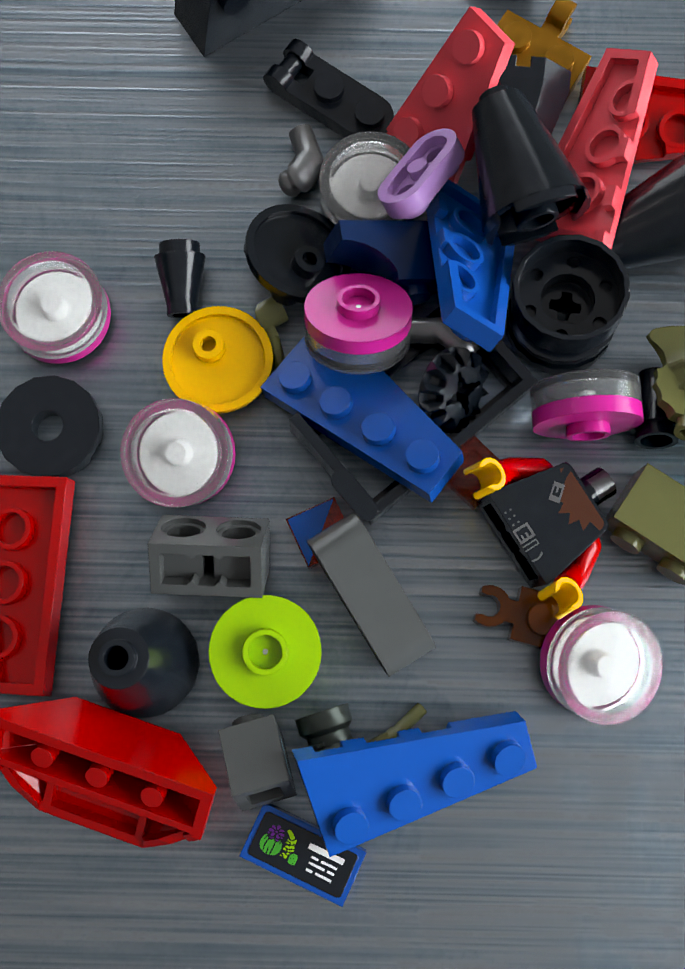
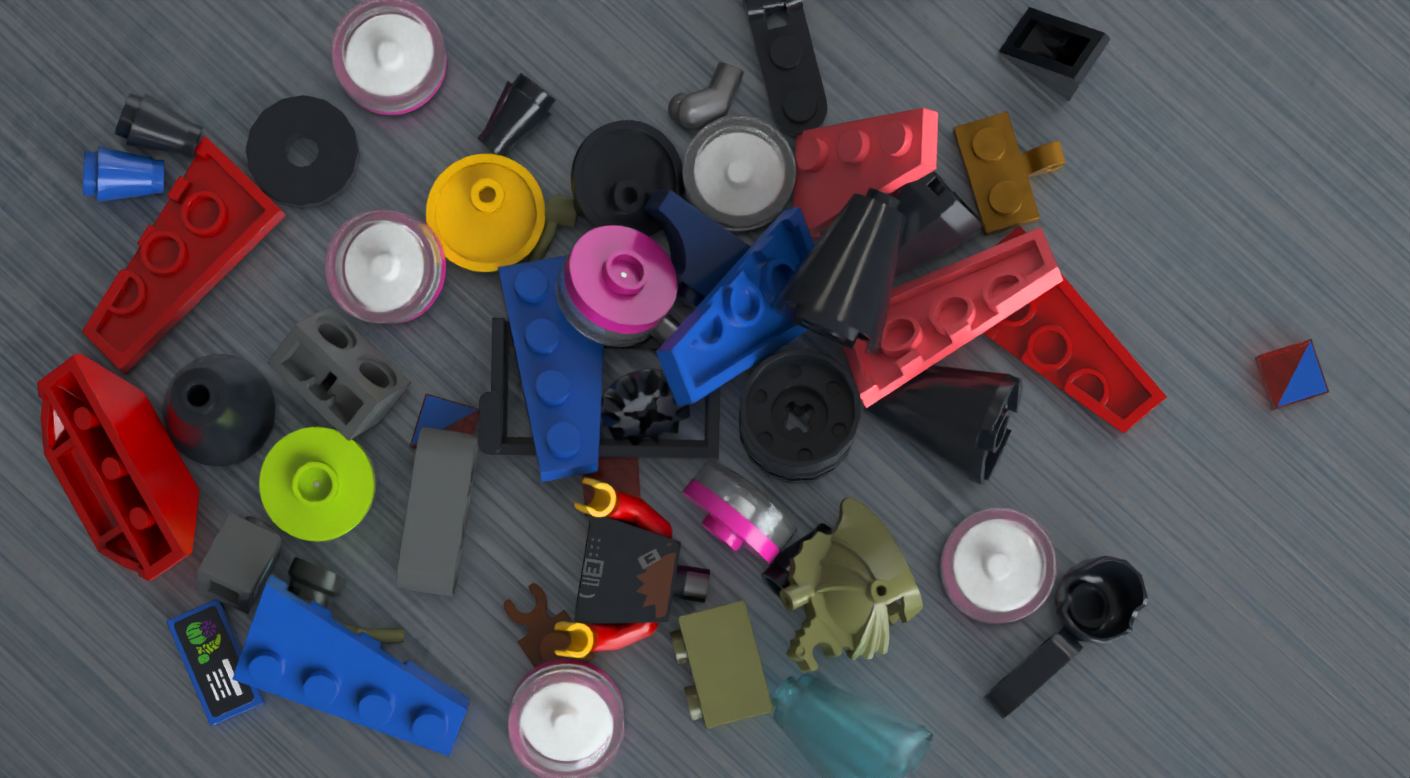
camera: 35 degrees right, 5 degrees up
lavender plate [377,128,465,219] -> none

